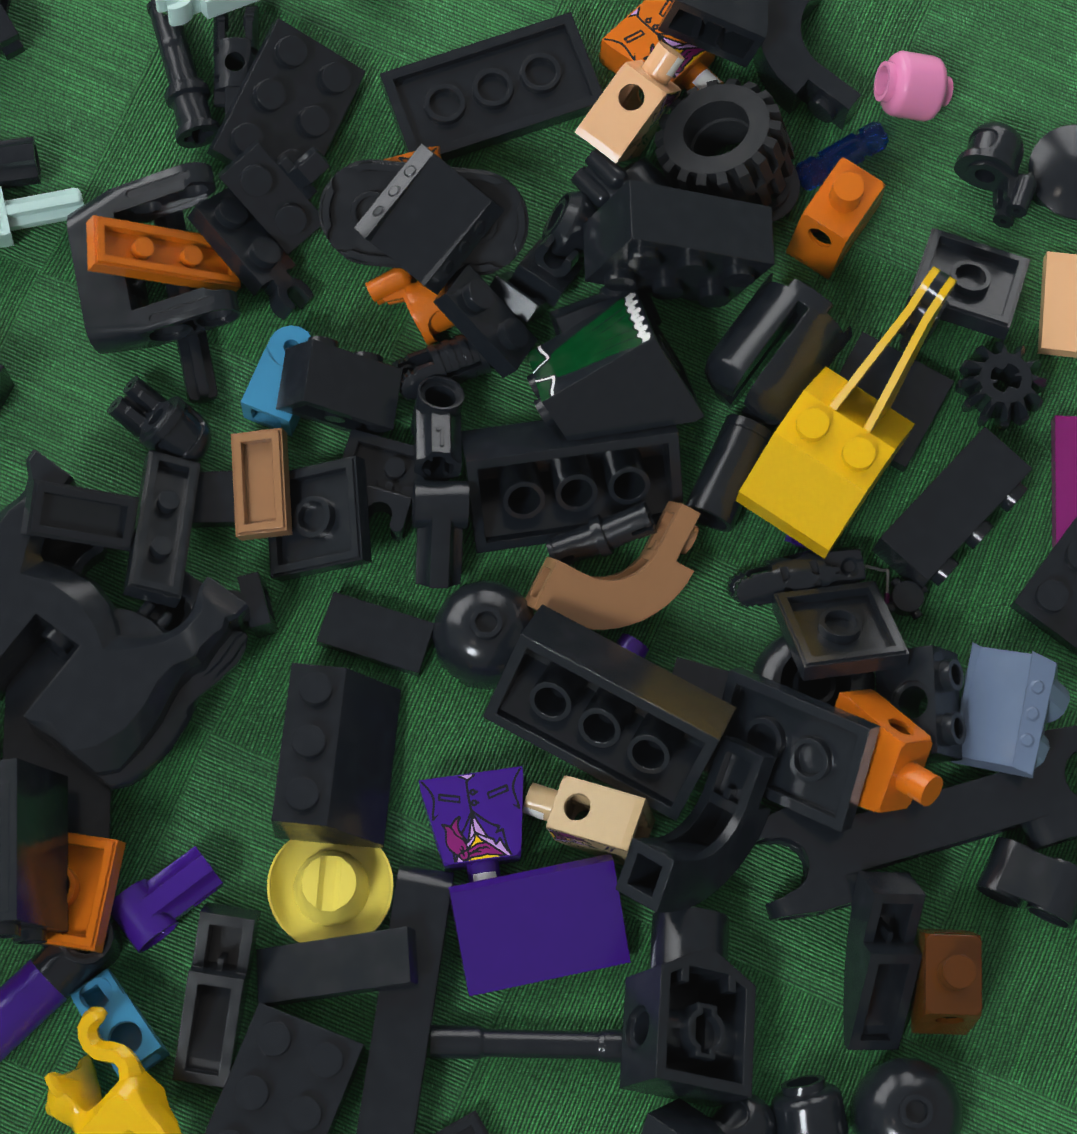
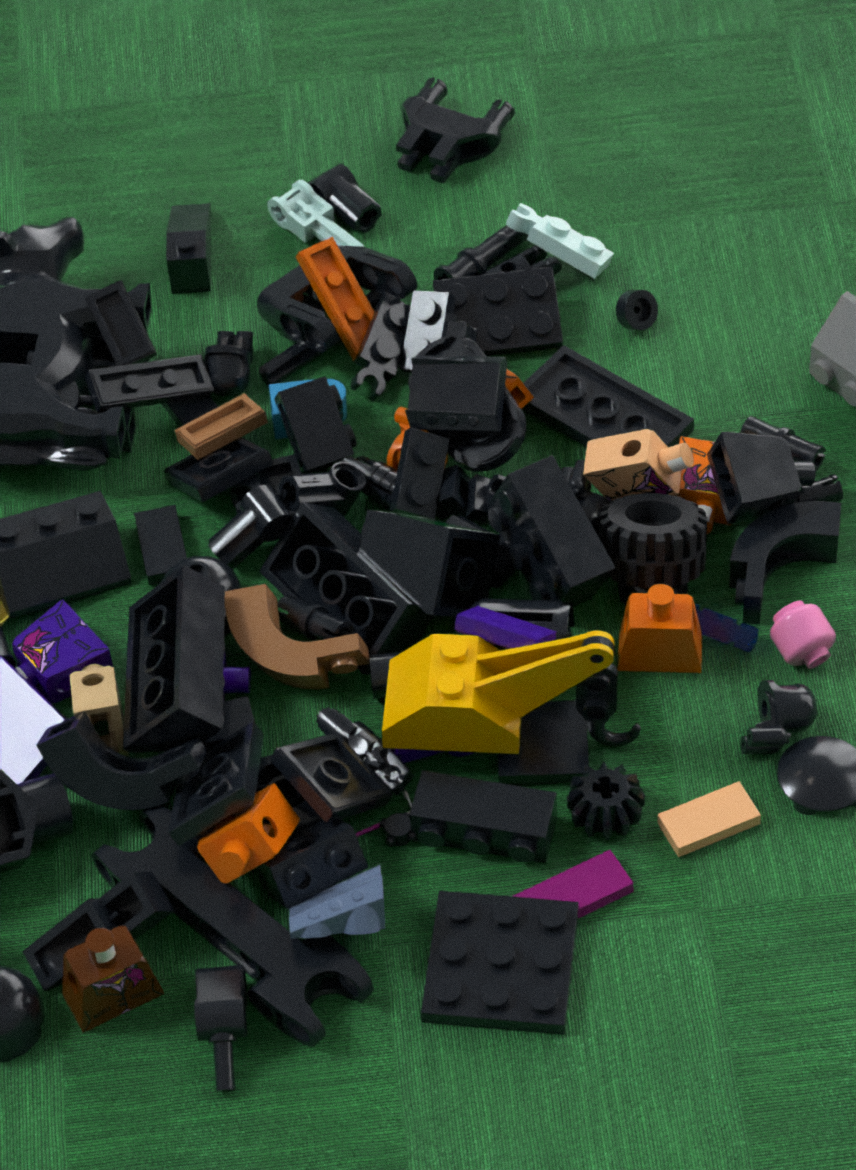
camera: 70 degrees right, 25 degrees down
black tile [228,571,279,639] -> none
black tile [905,228,1031,340] -> none
none -> dark purple tile [454,606,557,649]

